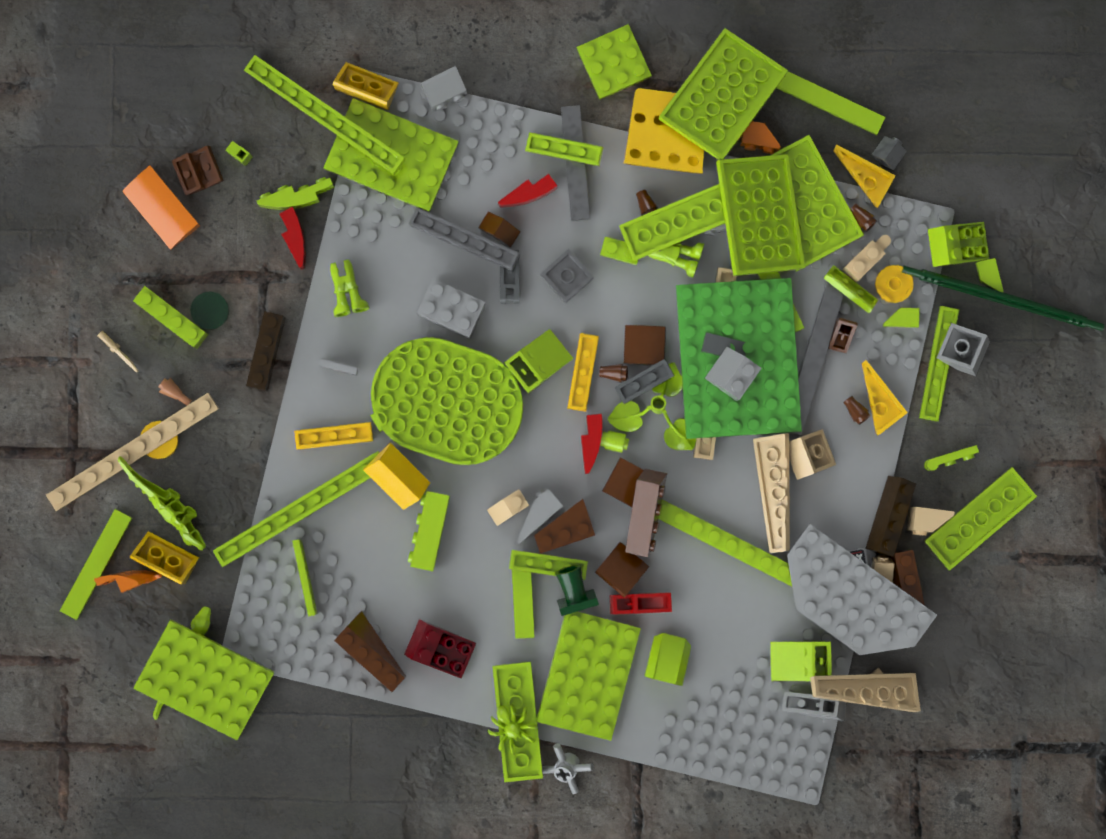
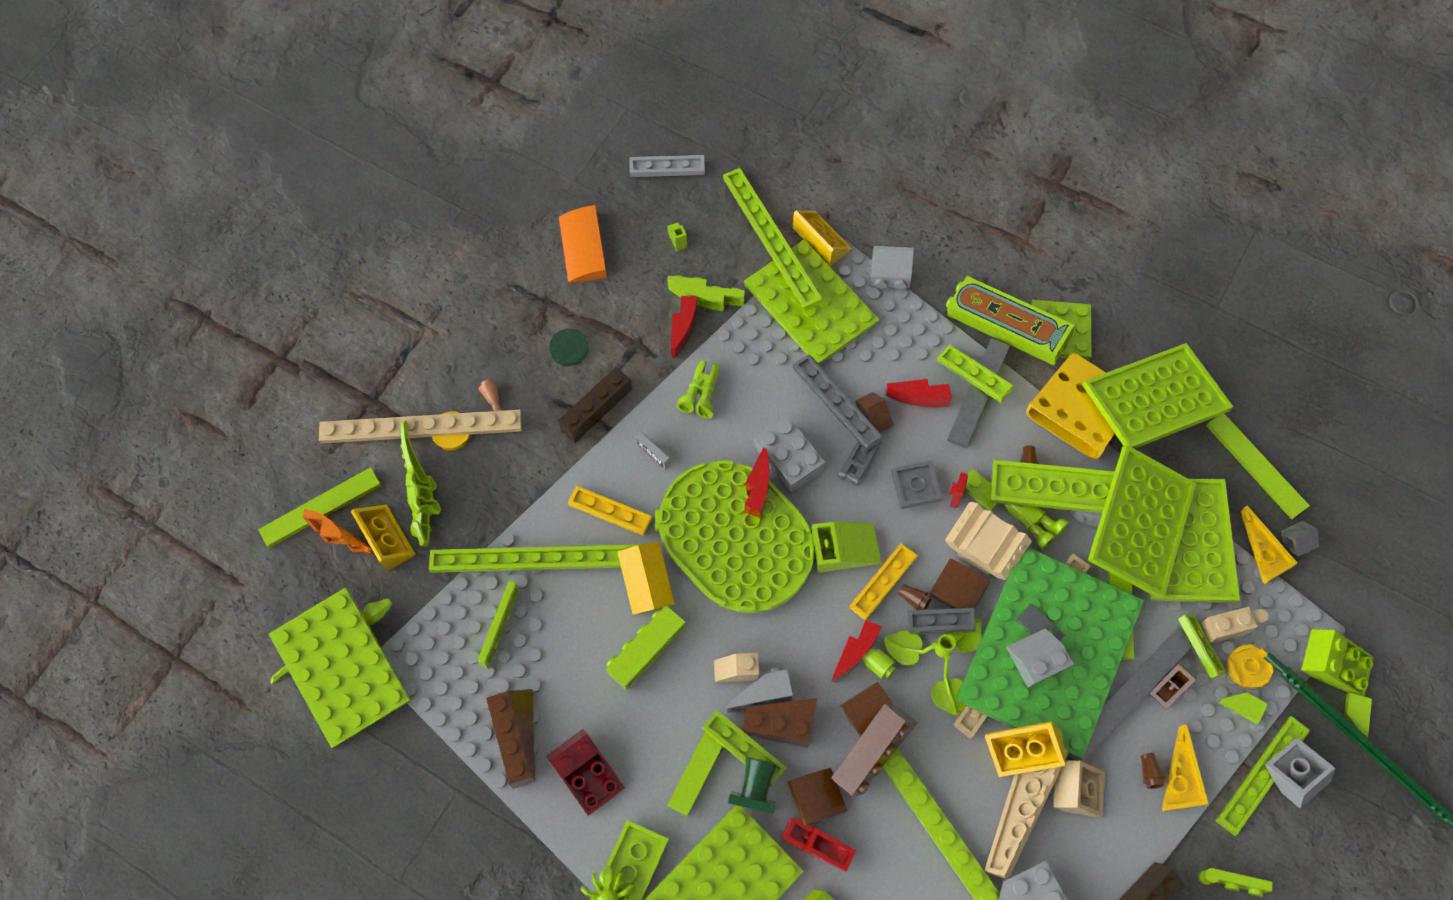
camera: 35 degrees right, 20 degrees down
tan piece [97,331,138,372] -> none
lime brick [133,286,209,349] -> none
reddish brown slope [172,146,224,196] -> none
orange slope [740,121,780,154] -> none
reddish brown cone [850,203,877,232] -> none
none -> light grey plate [630,155,705,177]
none -> red slope [745,448,769,518]
none -> tan slope [945,502,1032,580]
none -> brick [946,276,1075,366]
none -> red plate [949,472,968,508]
none -> yellow slope [985,721,1066,777]

